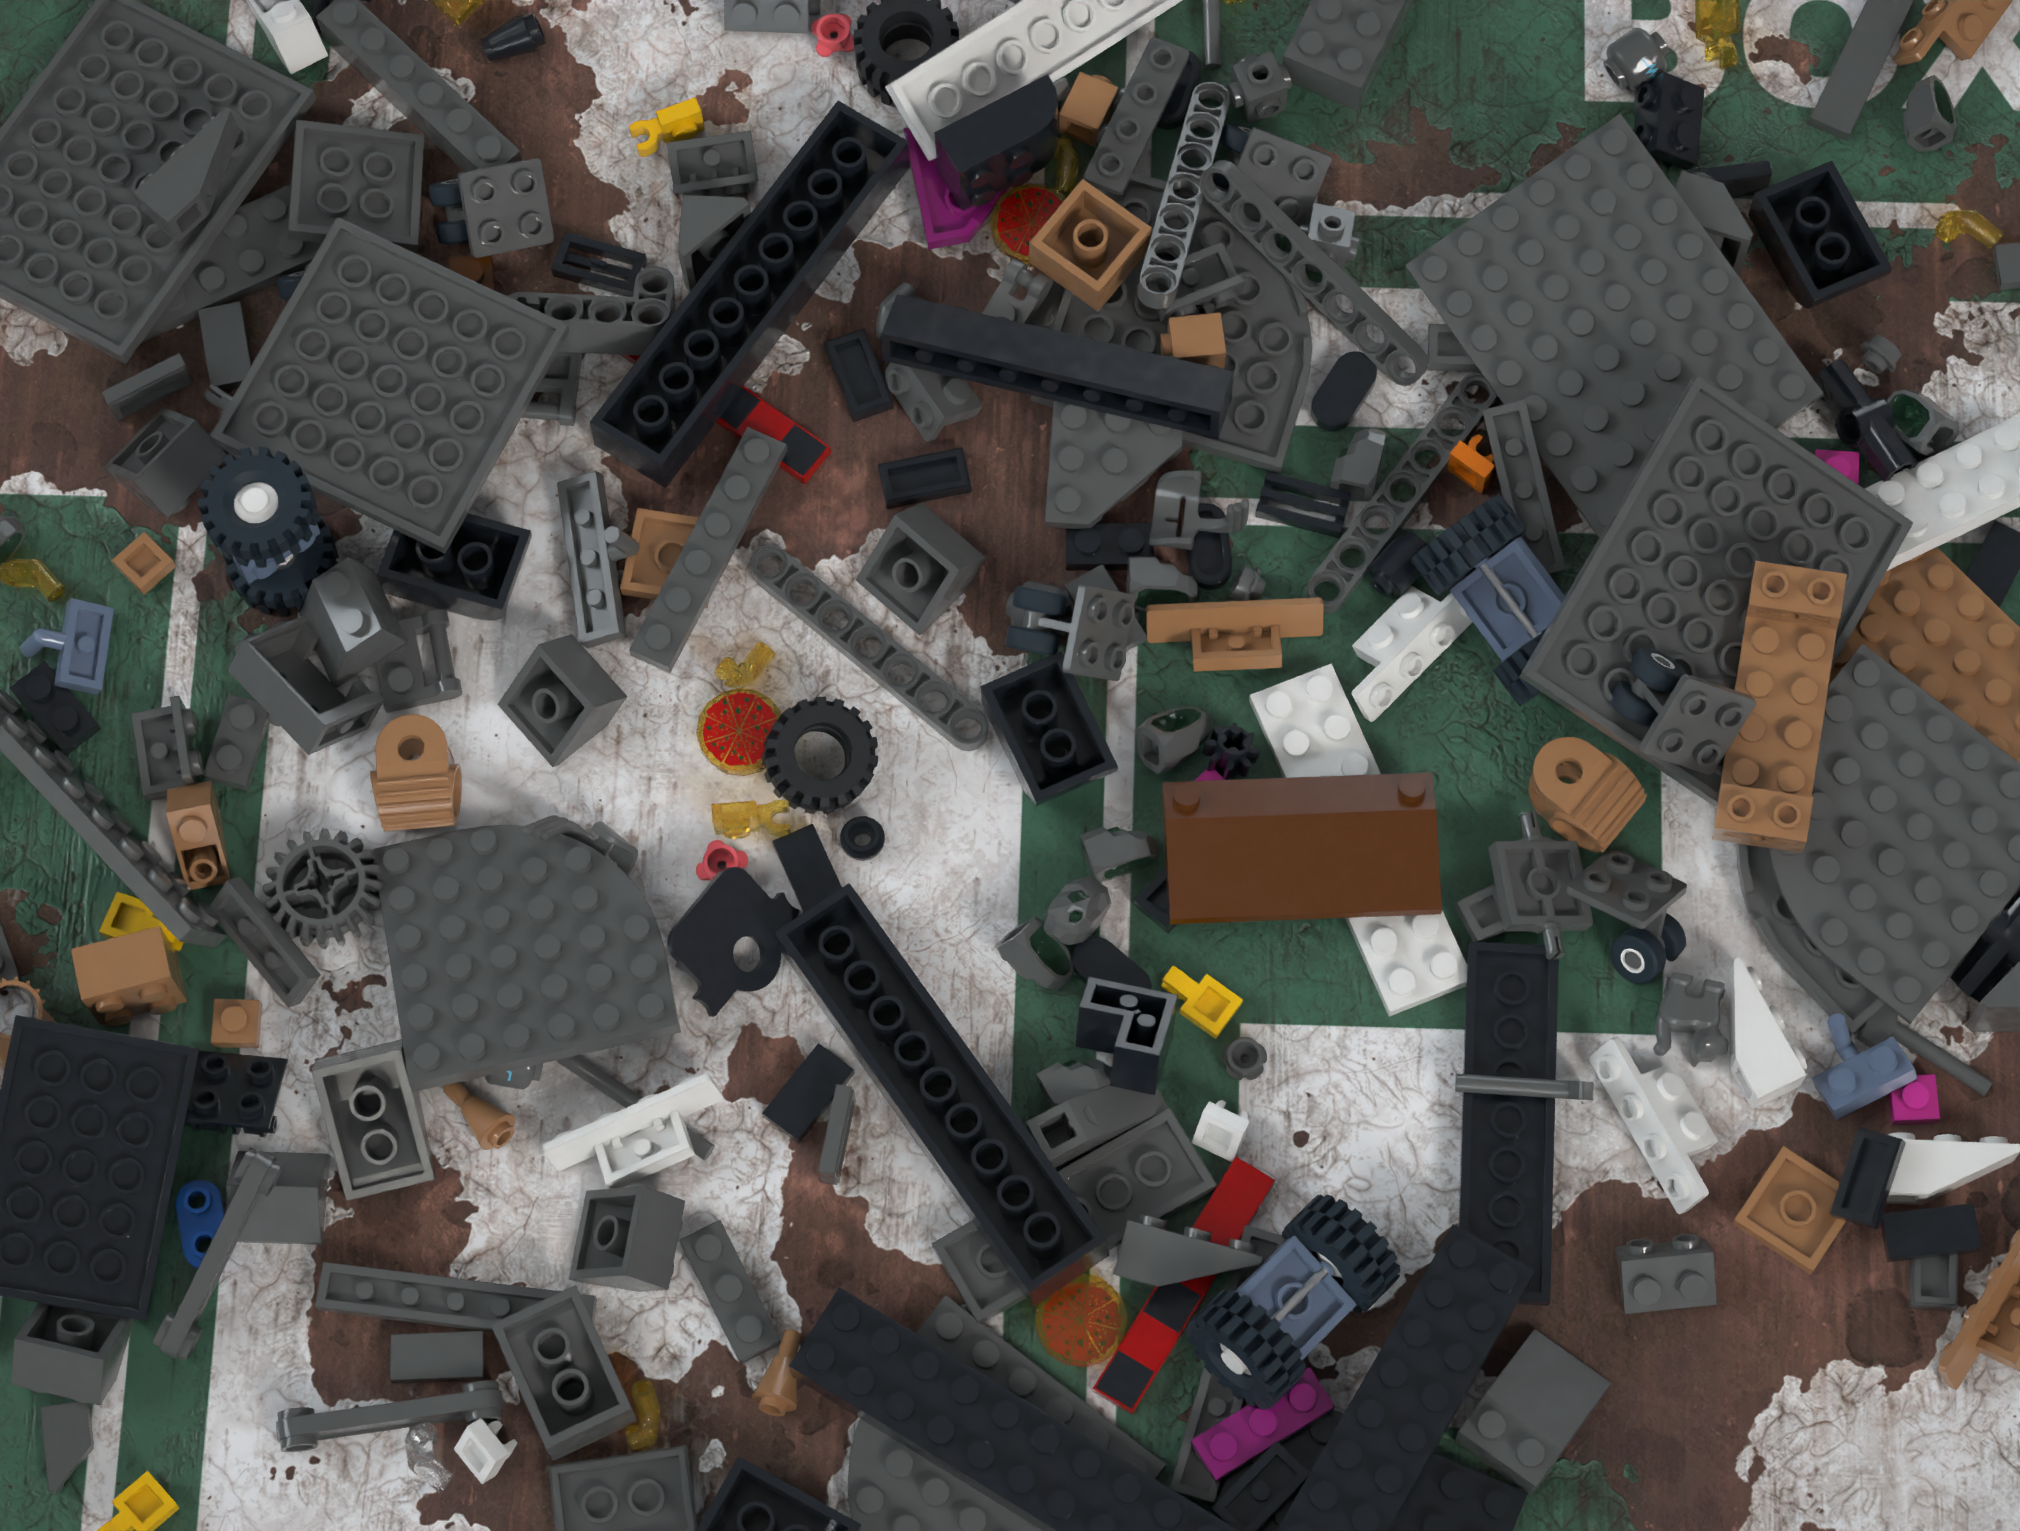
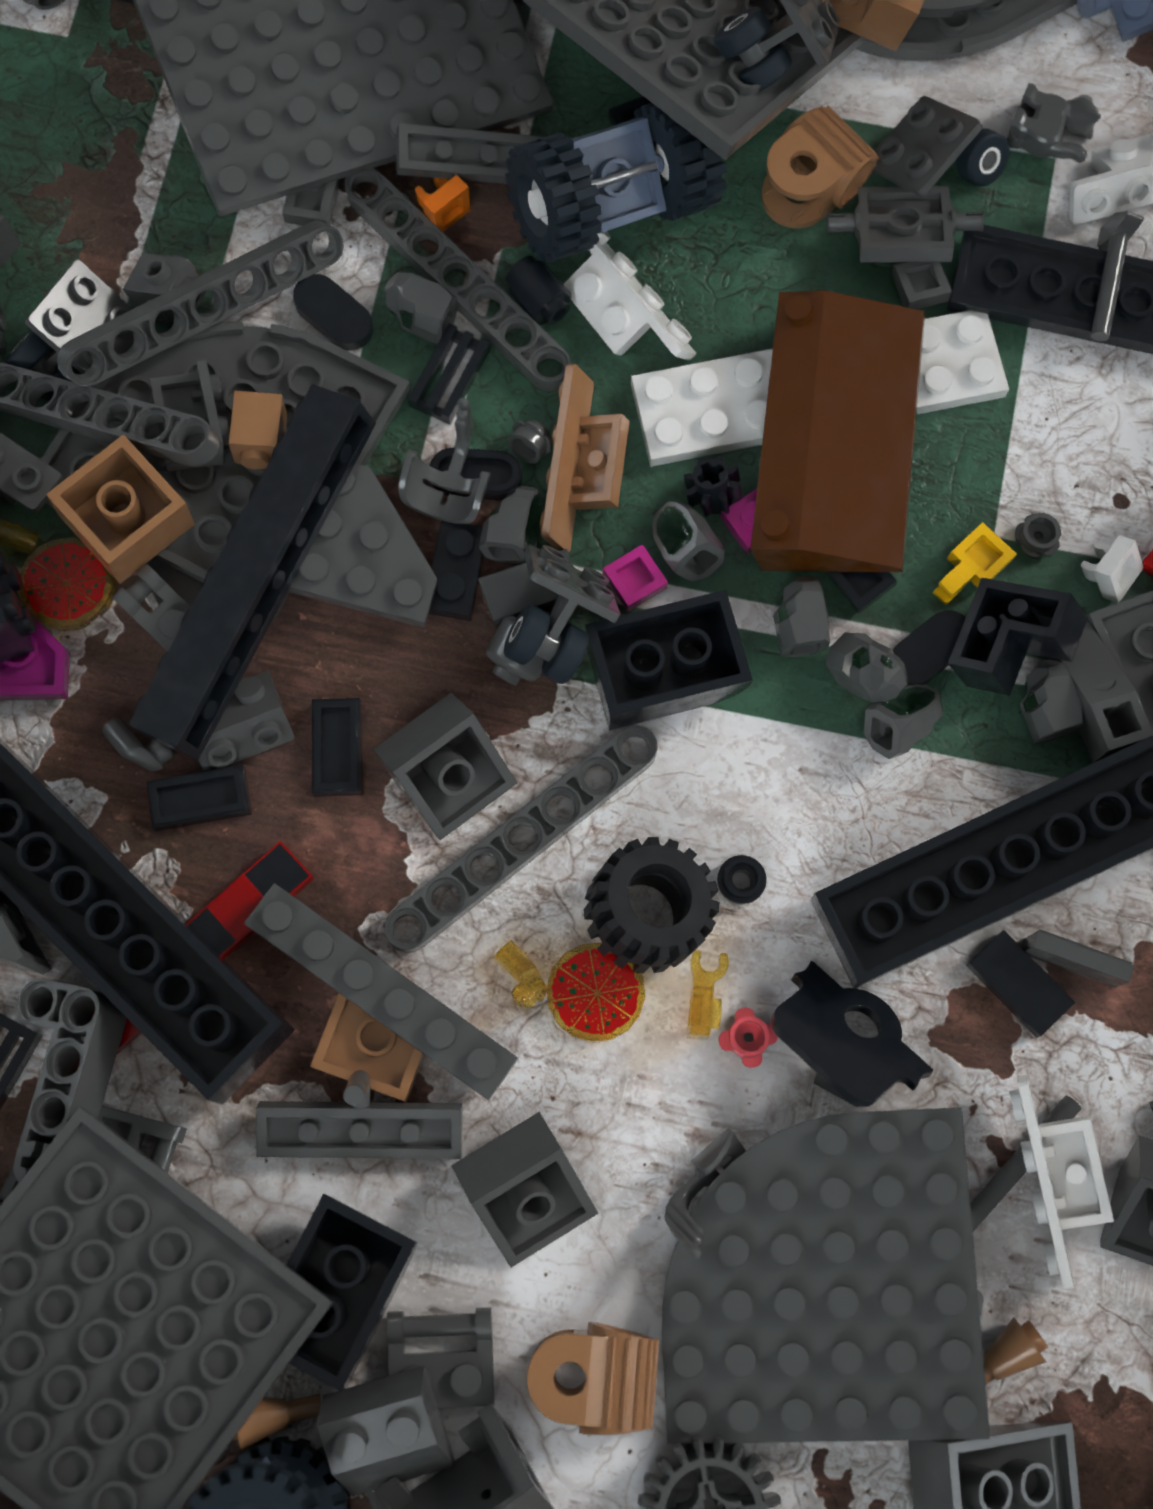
camera: 85 degrees left, 5 degrees up
black tile [772,824,842,913] -> none
white slope [1728,956,1807,1110] -> none
none -> medium nougat cone [232,1394,322,1450]
none -> dark pink plate [602,544,668,612]

